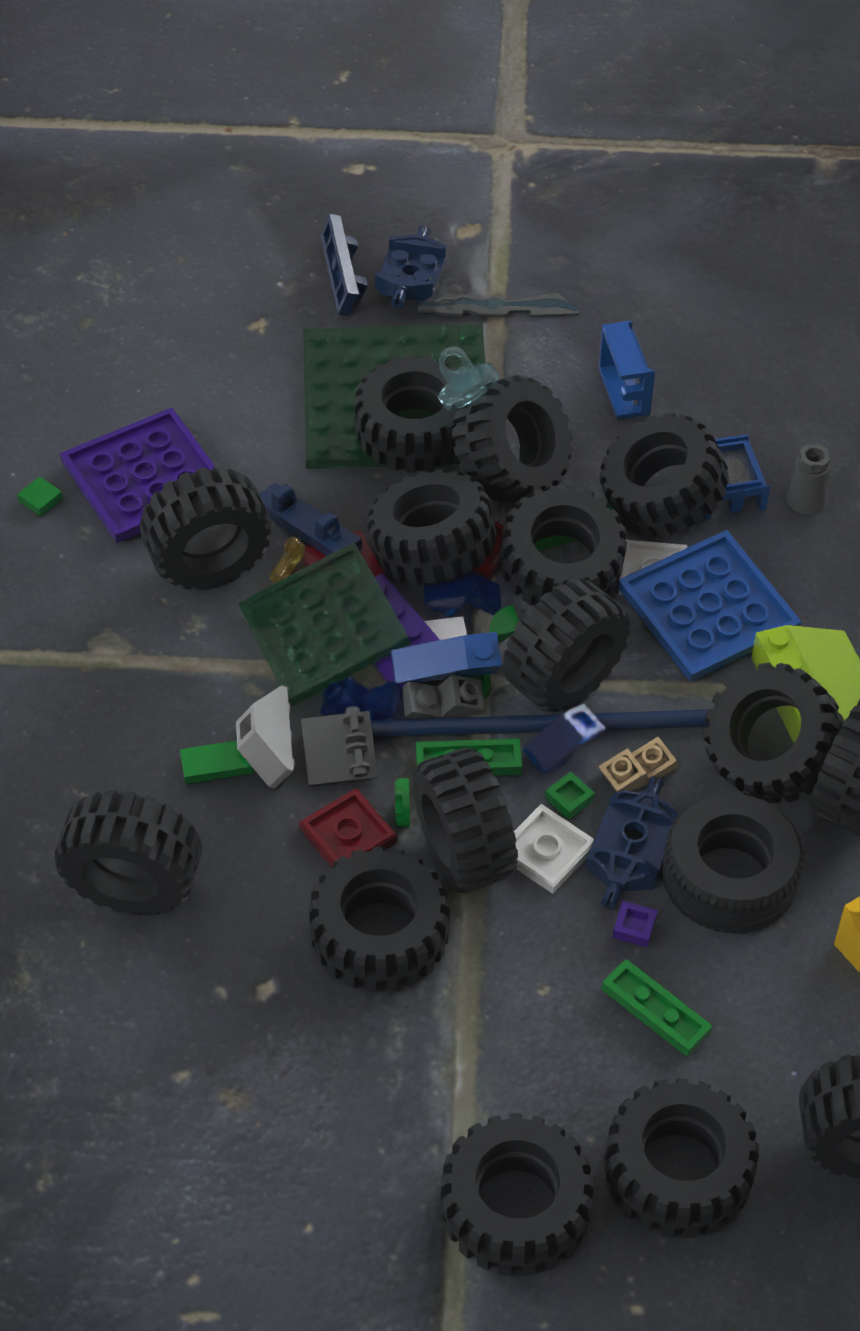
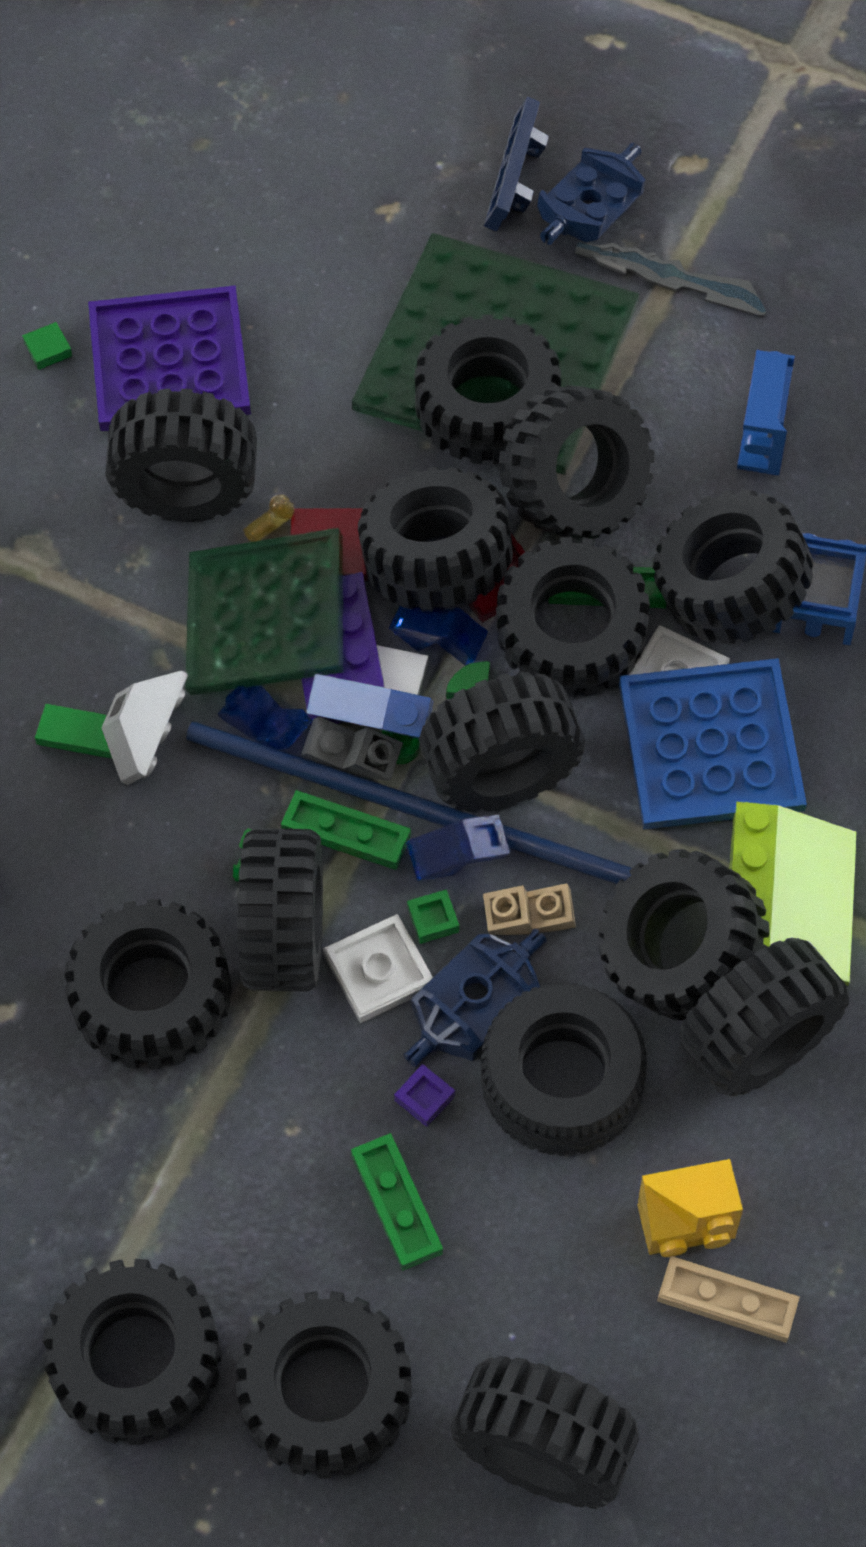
camera: 25 degrees right, 10 degrees up
dark blue hinge [259,483,363,564] -> none
dark red tile [299,788,398,869] -> none
dark grey hinge [301,707,378,786] -> none
clear light blue tile [438,347,499,411] -> none

